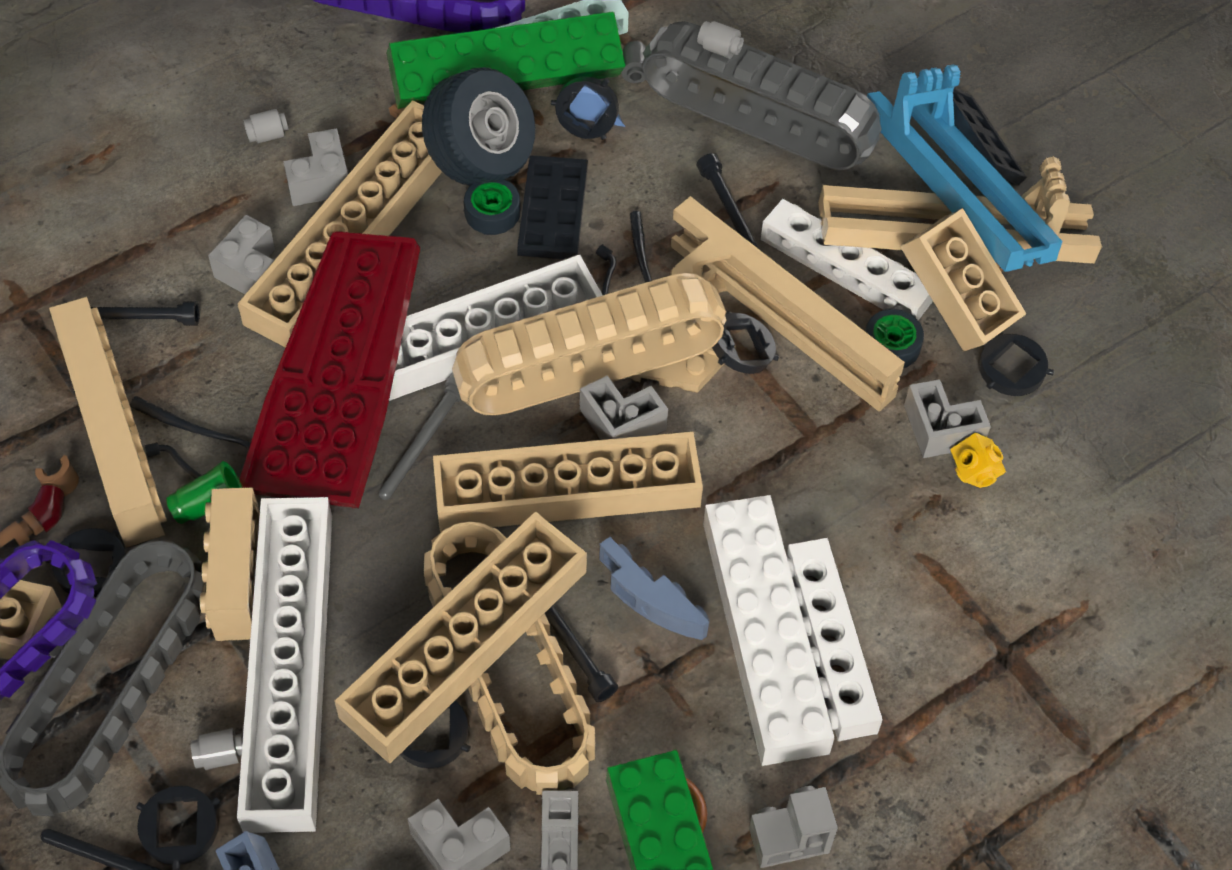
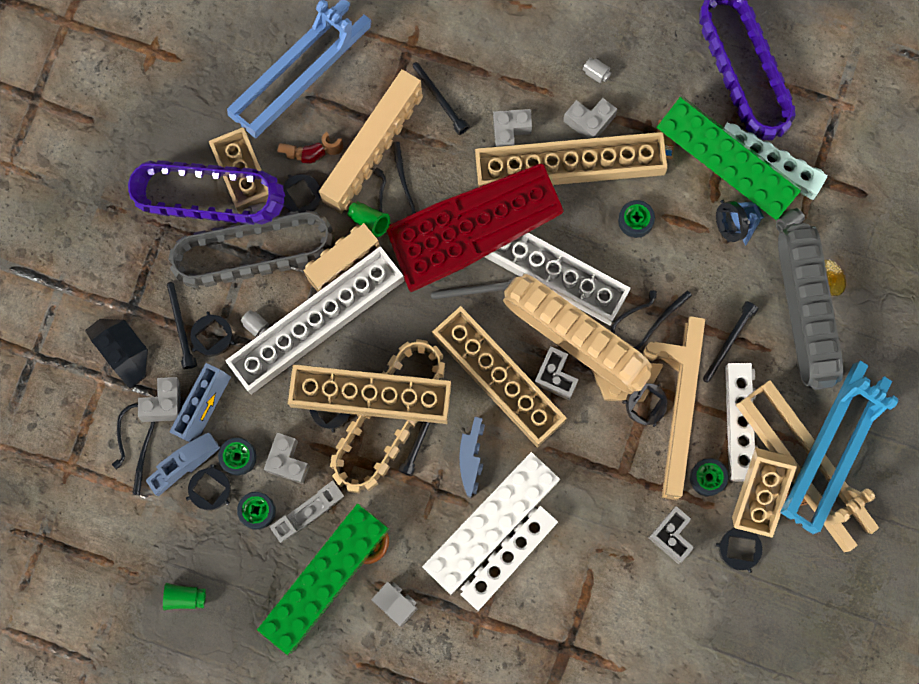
camera: 60 degrees right, 20 degrees up
black wheel [422,67,535,186] -> none
black plate [517,155,588,259] -> none
light grey brick [697,21,744,59] -> none
yellow brick [950,433,1006,488] -> none
black plate [953,87,1027,185] -> none

